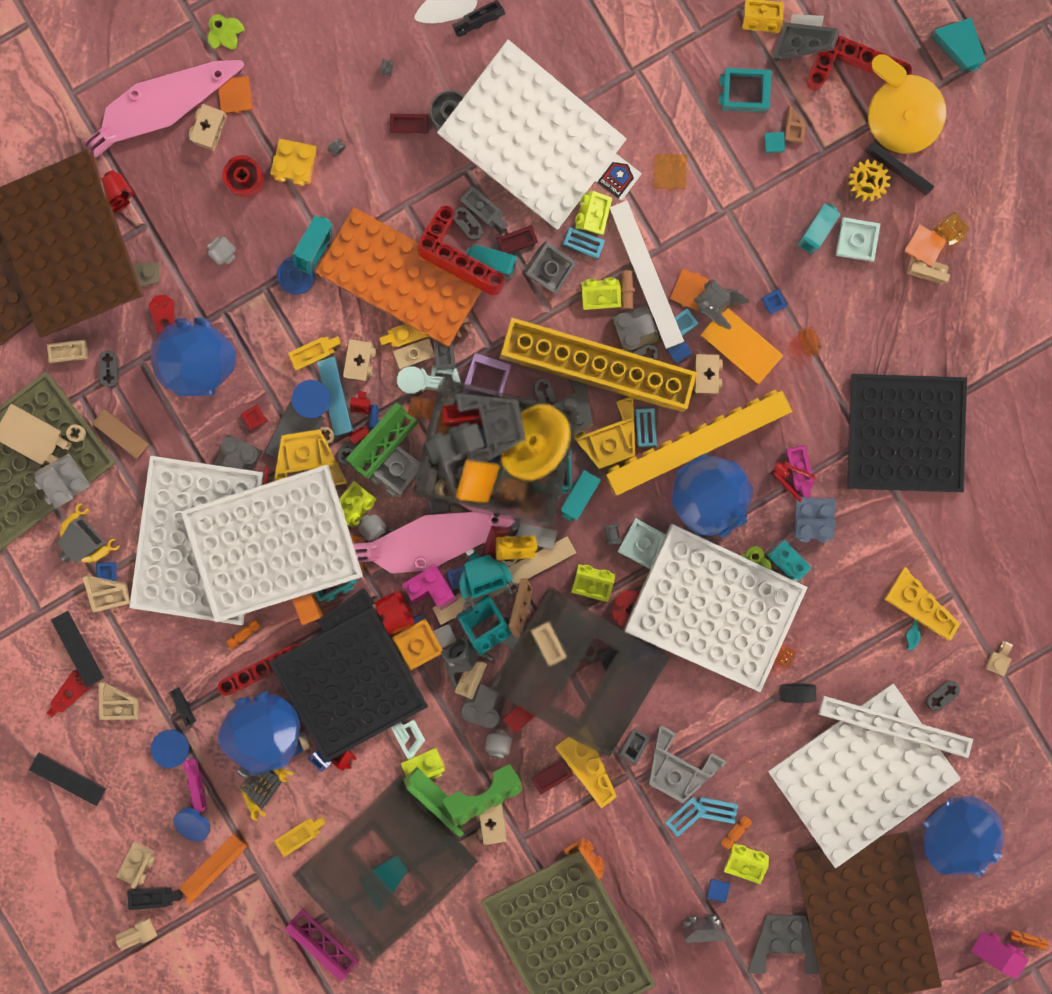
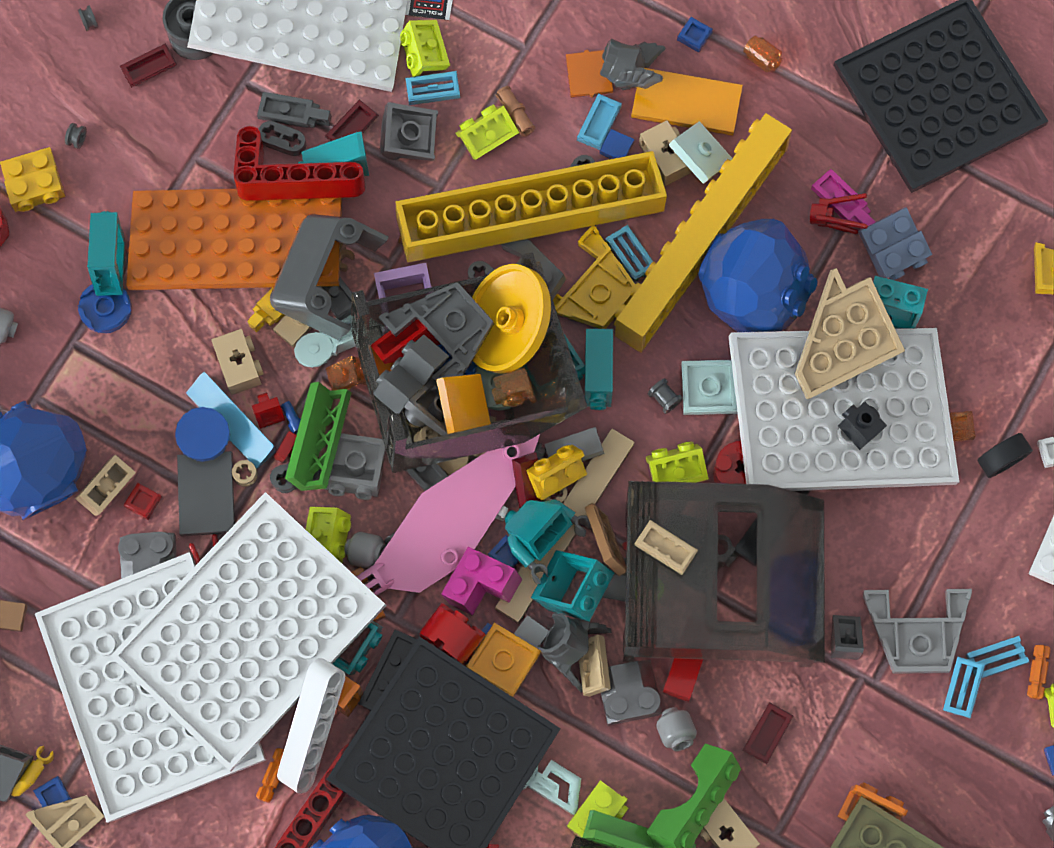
camera: 30 degrees left, 15 degrees down
yellow wing [273,429,347,485] -> none
yellow hinge [288,336,342,371] -> none
yellow wing [555,724,617,808] -> none
white tile [610,201,684,349] -> none
flat silver slope [611,305,660,352] -> none
none -> tan brick [75,455,136,516]
none -> dark grey windscreen [270,214,389,340]
none -> white beam [277,658,345,794]
none -> light aqua plate [669,121,733,184]
none -> tan wing [795,268,905,399]
none -> black brick [838,402,887,450]

